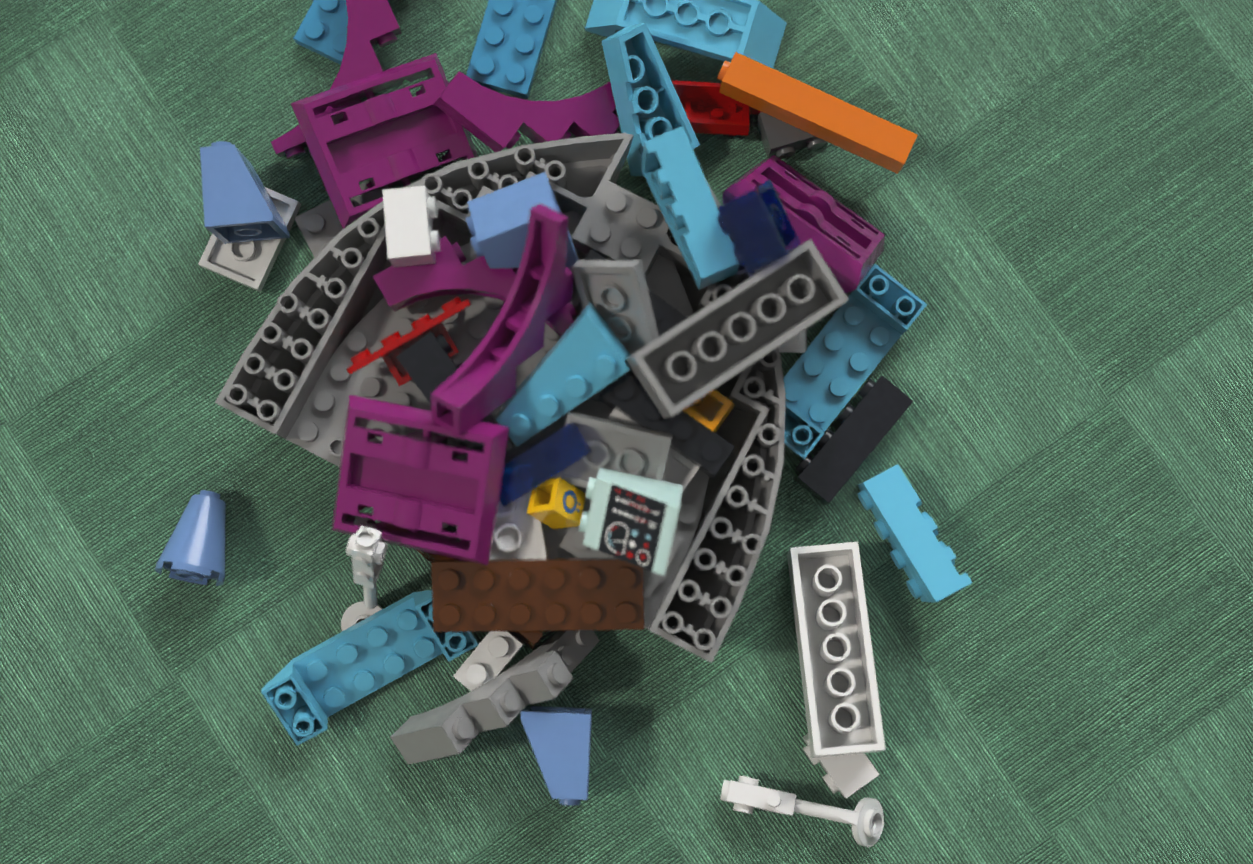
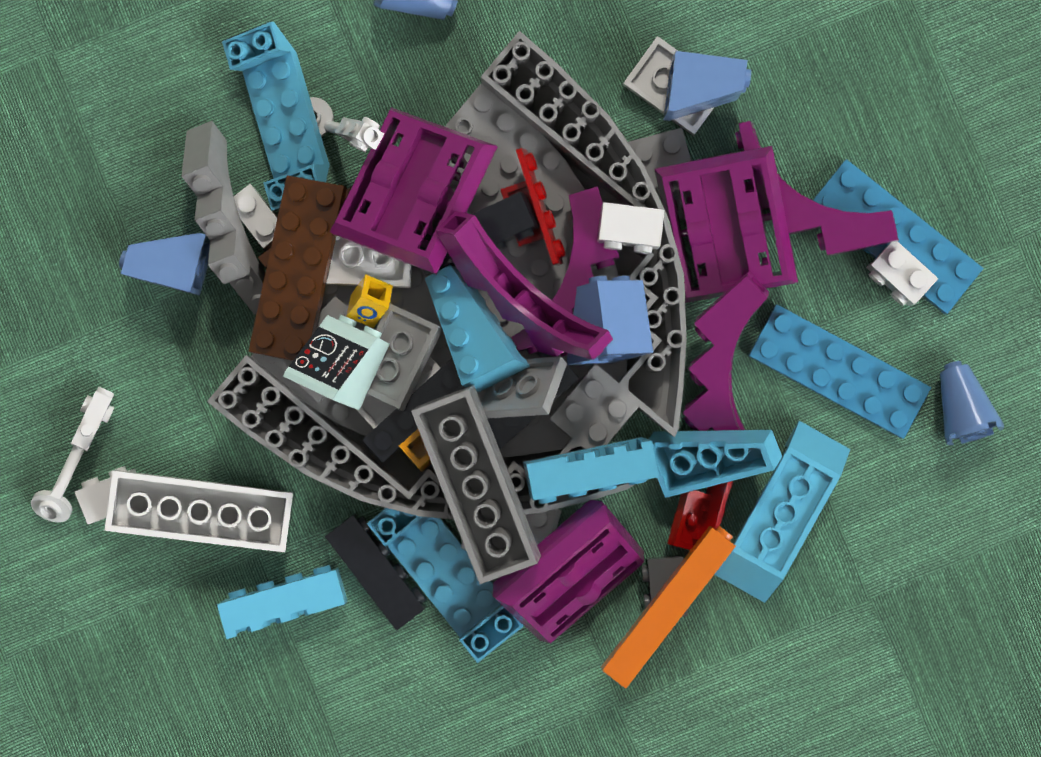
camera: 105 degrees right, 5 degrees up
clear blue tile [499,422,592,507] -> none
clear blue brick [717,179,801,273] -> none

